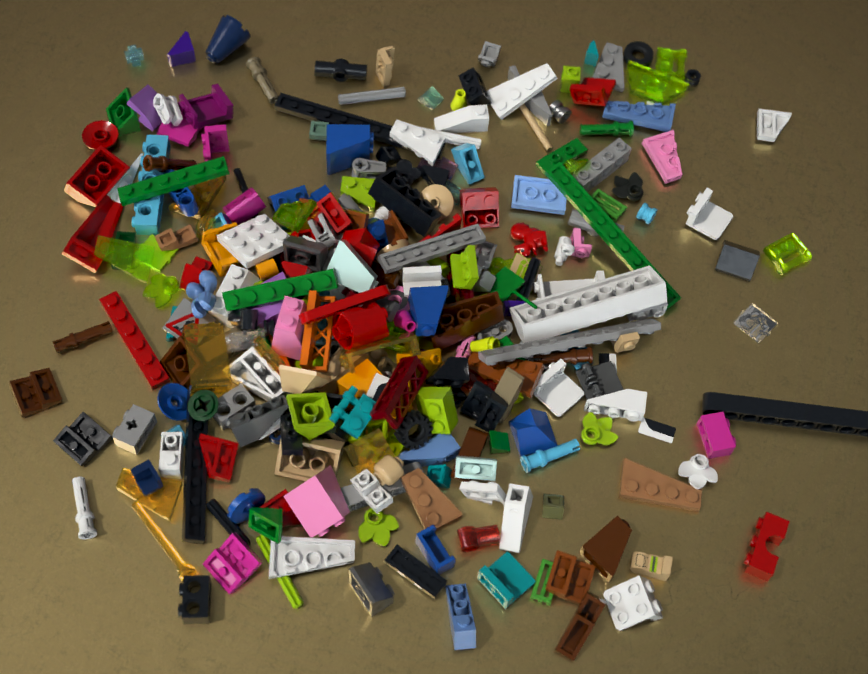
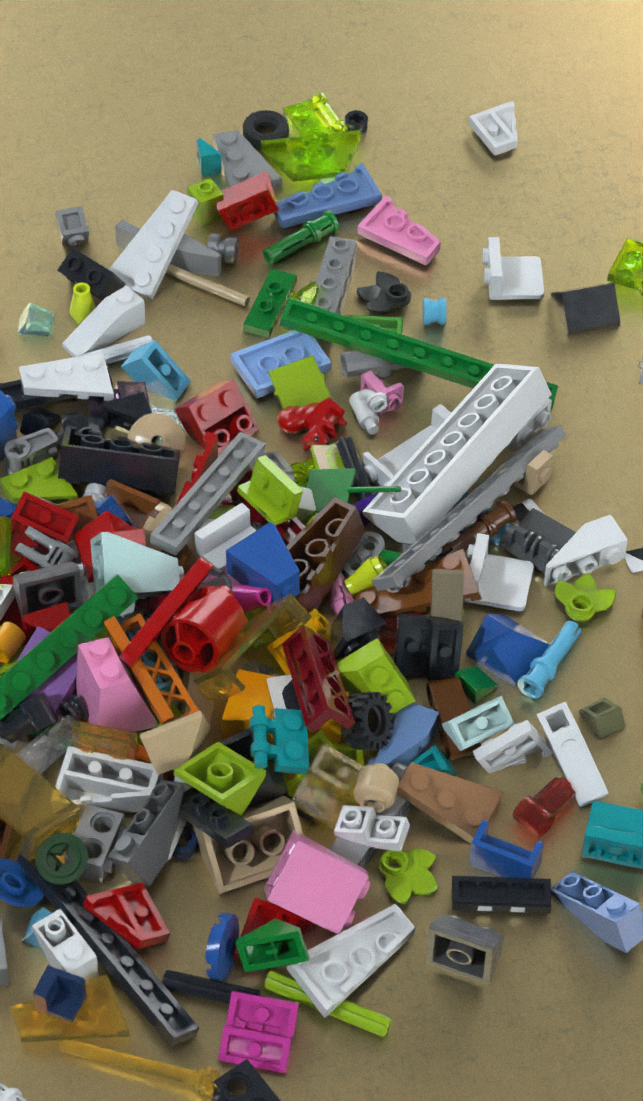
camera: 30 degrees left, 10 degrees down
none -> lime piece [268,355,331,410]

